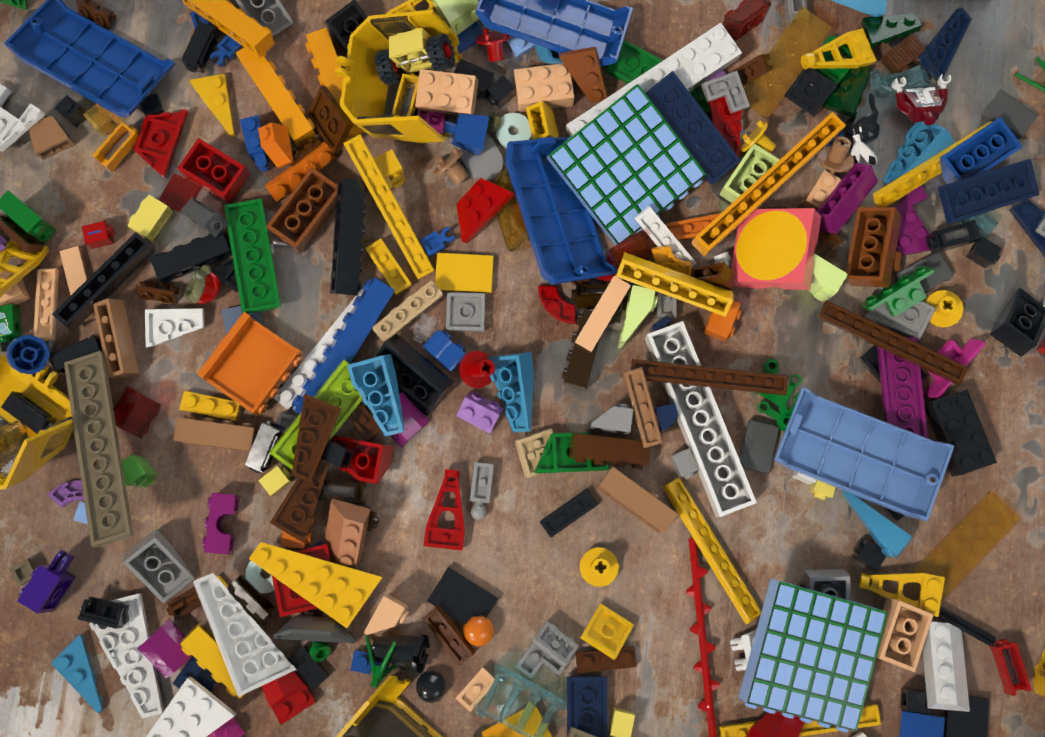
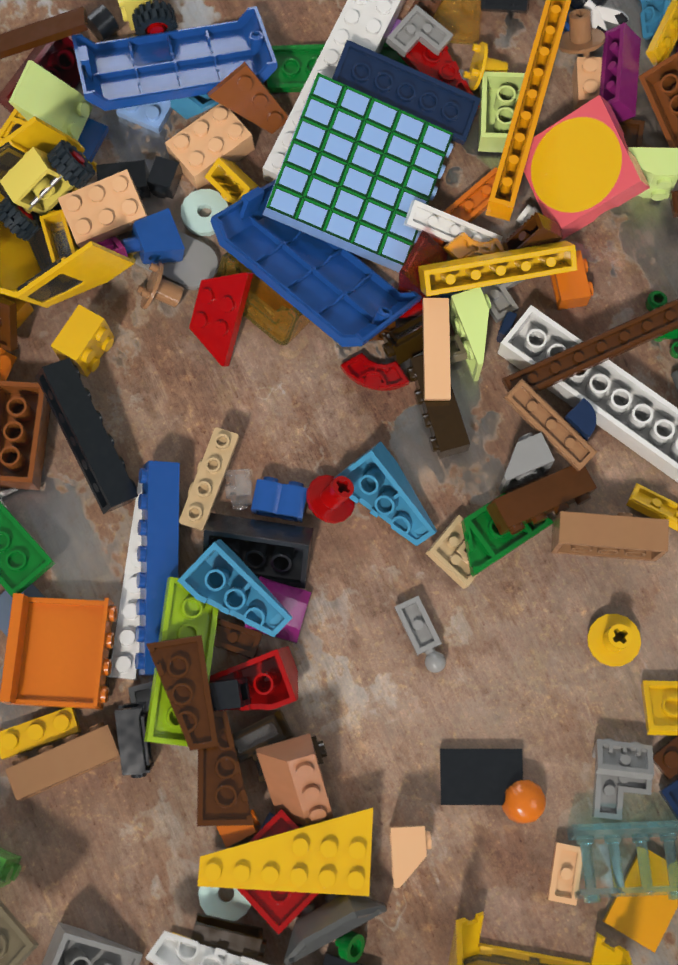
camera: 25 degrees left, 5 degrees down
magenta arch [202,493,240,555] -> none
light yellow brick [259,466,293,497] -> none
yellow tile [343,134,435,279] -> none
blue plate [350,650,387,675] -> none
yellow plate [365,238,412,296] -> none
green plant [365,635,397,689] -> none
black cone [372,634,430,676] -> none
black hair [416,670,446,704] -> none
blue plate [420,227,455,258] -> none
red plate [423,469,465,551] -> none
reddish brown plate [423,605,476,666] -> none
yellow tile [435,253,494,294] -> none
light grey plate [446,292,485,332] -> none
medium lavender bracket [456,391,504,434] -> none
red piece [475,28,512,62] -> none
olive tile [487,113,501,133] -> none
black tile [540,488,599,538] -> none
light grey brick [669,448,699,480] -> none

